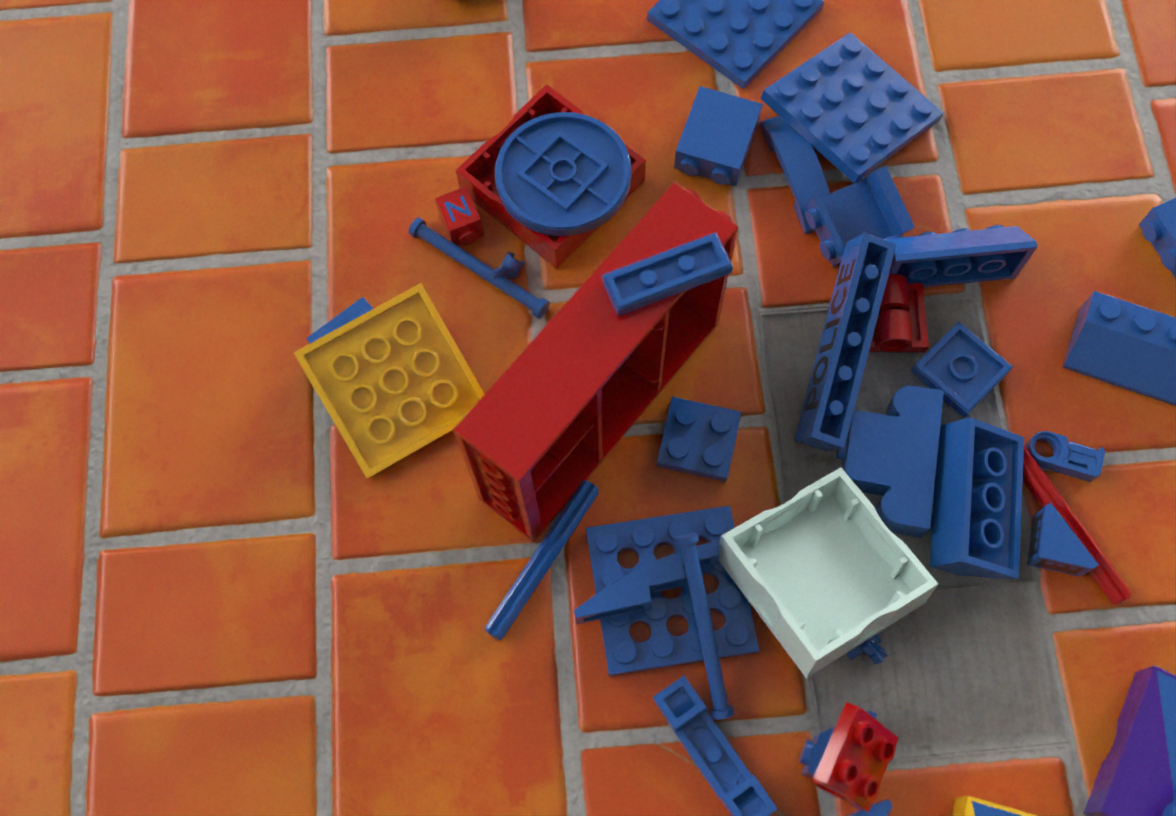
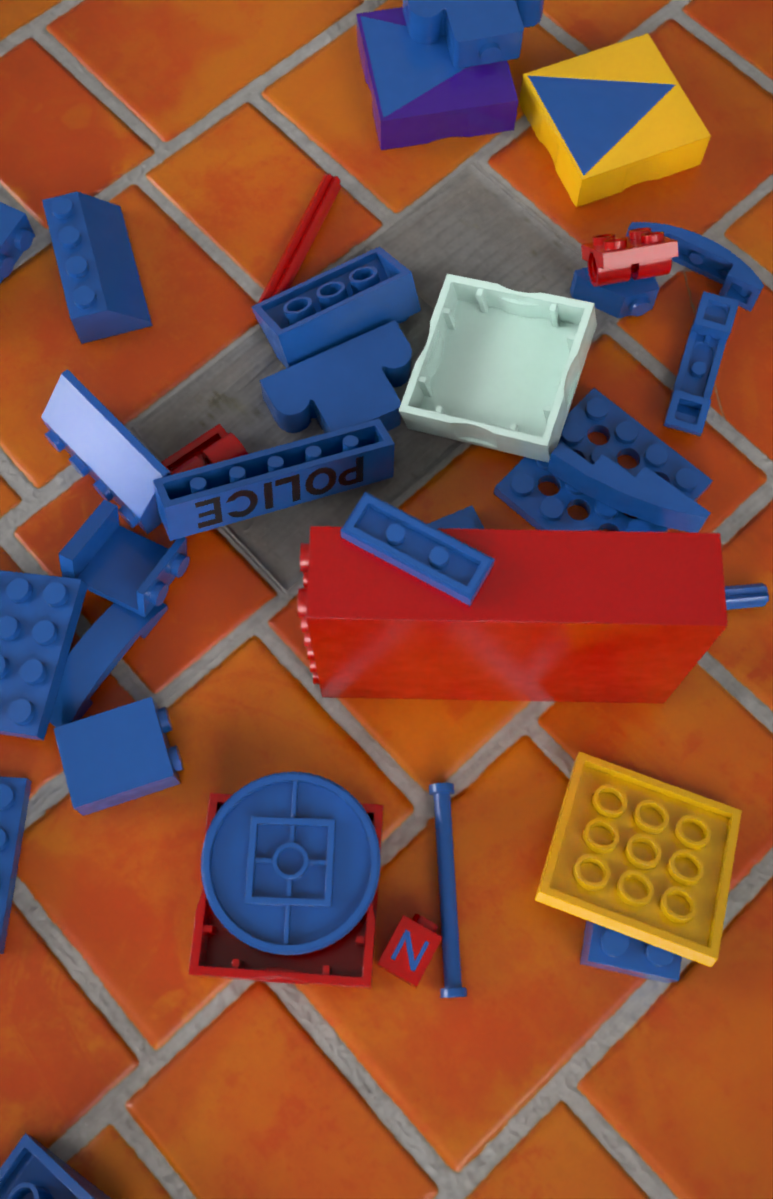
camera: 130 degrees left, 0 degrees up
blue hand [487,252,525,280] -> none
blue bar [675,533,735,720] -> none
blue plate [911,321,1013,418] -> none
blue piece [1025,431,1105,482] -> none
blue slope [1027,503,1099,577] -> none

